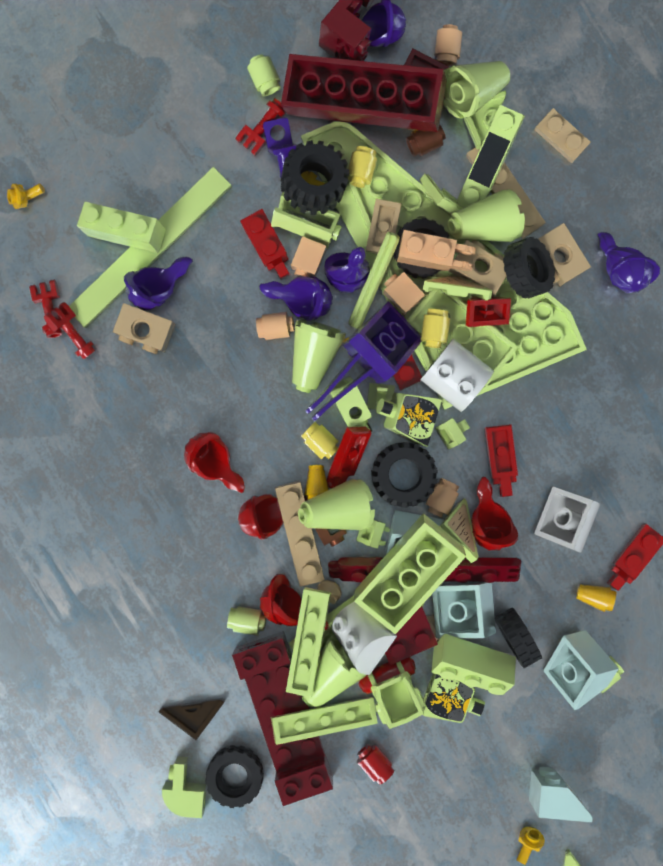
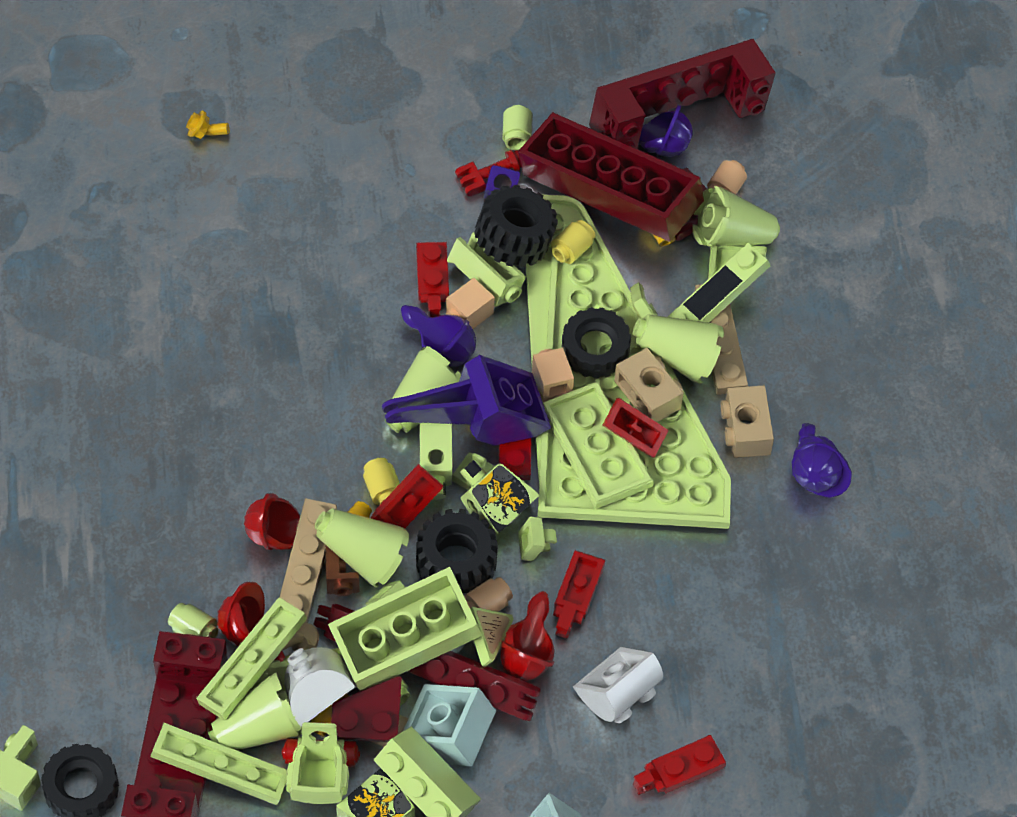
camera: 25 degrees right, 30 degrees down
red hinge [29,279,63,338] -> none
red hinge [44,302,95,359] -> none
yellowish green tile [69,167,232,328] -> none
yellowish green brick [77,201,166,253] -> none
tan brick [113,303,176,355] -> none
dark purple piece [124,257,193,310] -> none
dark brown tile [158,698,225,740] -> none
red piece [184,432,245,493] -> none
light nougat brick [256,312,295,340] -> none
dark purple piece [324,247,370,293] -> none
yellowish green axle [348,232,400,329] -> none
tan plate [366,199,402,254] -> none
light nougat hinge [397,230,476,271] -> none
copper brick [406,124,446,157] -> none
white brick [420,339,494,412] -> none
light yellow brick [421,309,450,348] -> none
yellowish green tile [423,275,493,300] -> none
black tyre [494,607,542,668] -> none
black tyre [503,237,555,299] -> none
tan plate [534,108,591,163] -> none
yellow cone [576,584,617,612] -> none

